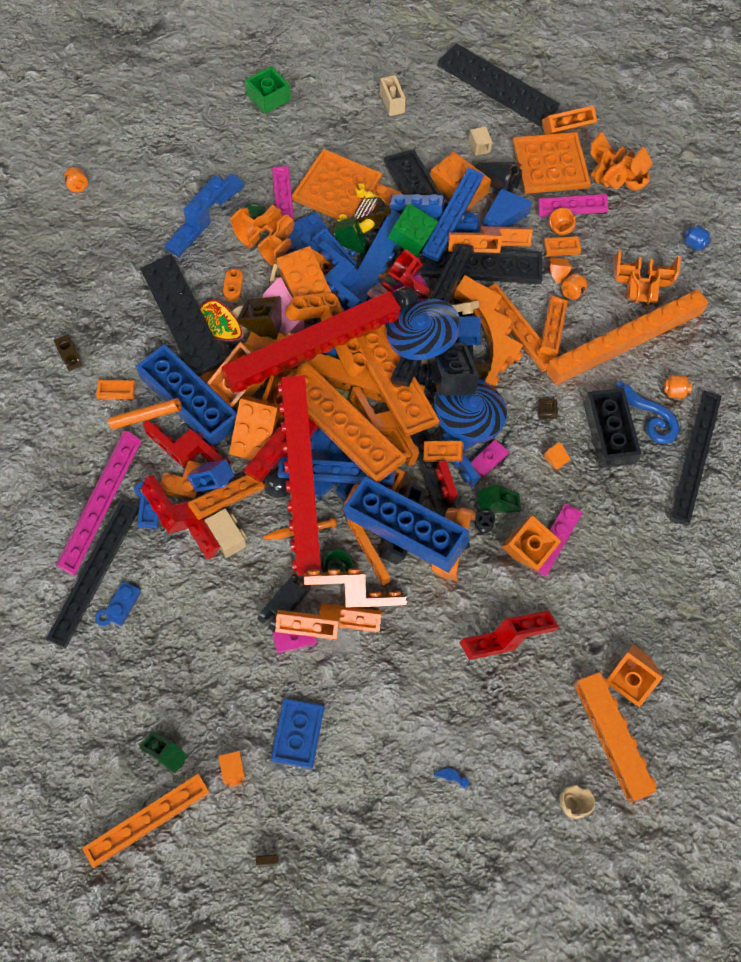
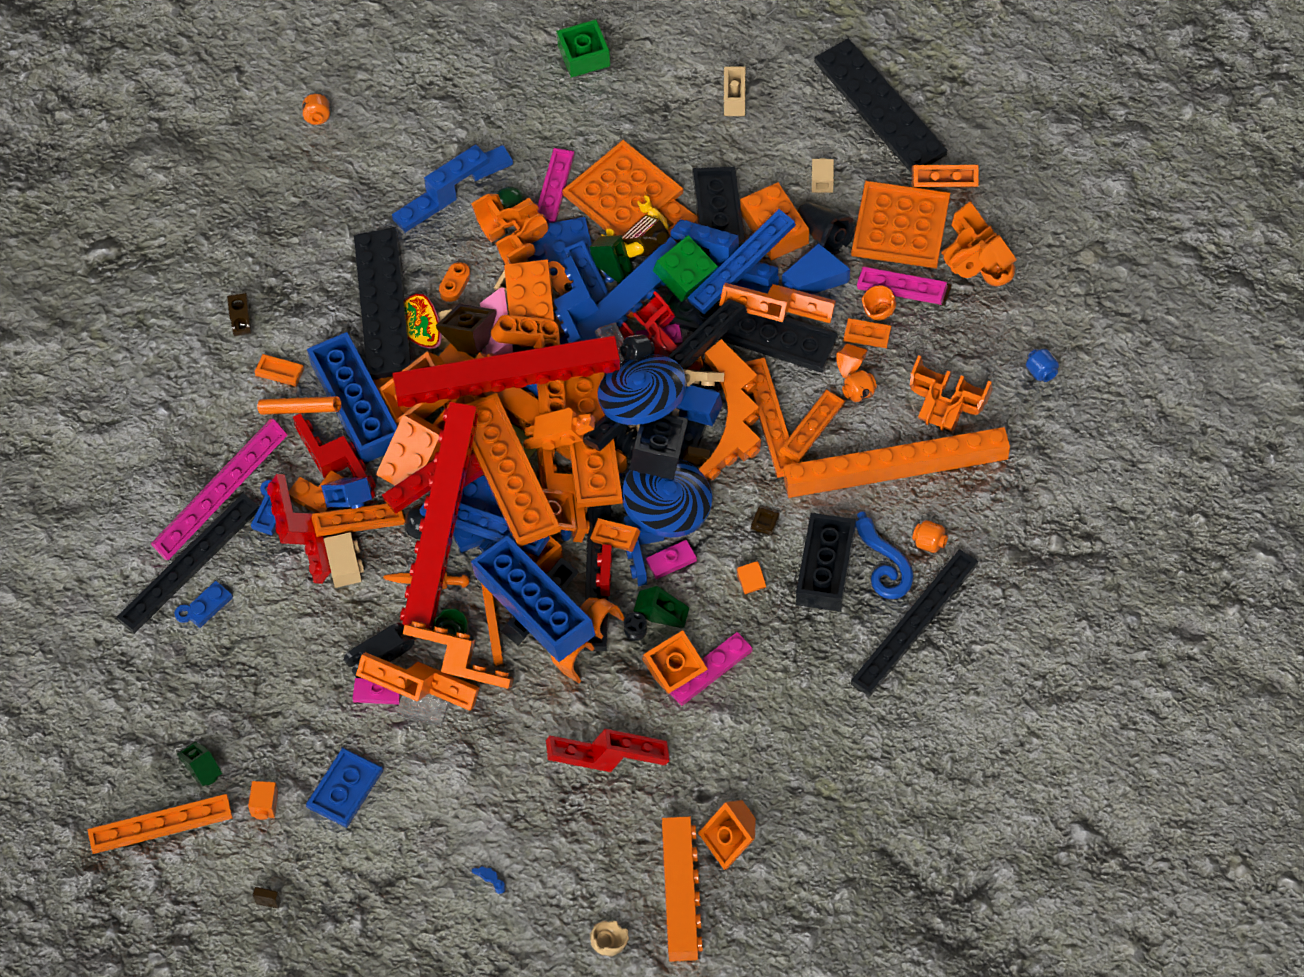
camera: 25 degrees right, 5 degrees down
none -> orange hinge [523,408,595,450]

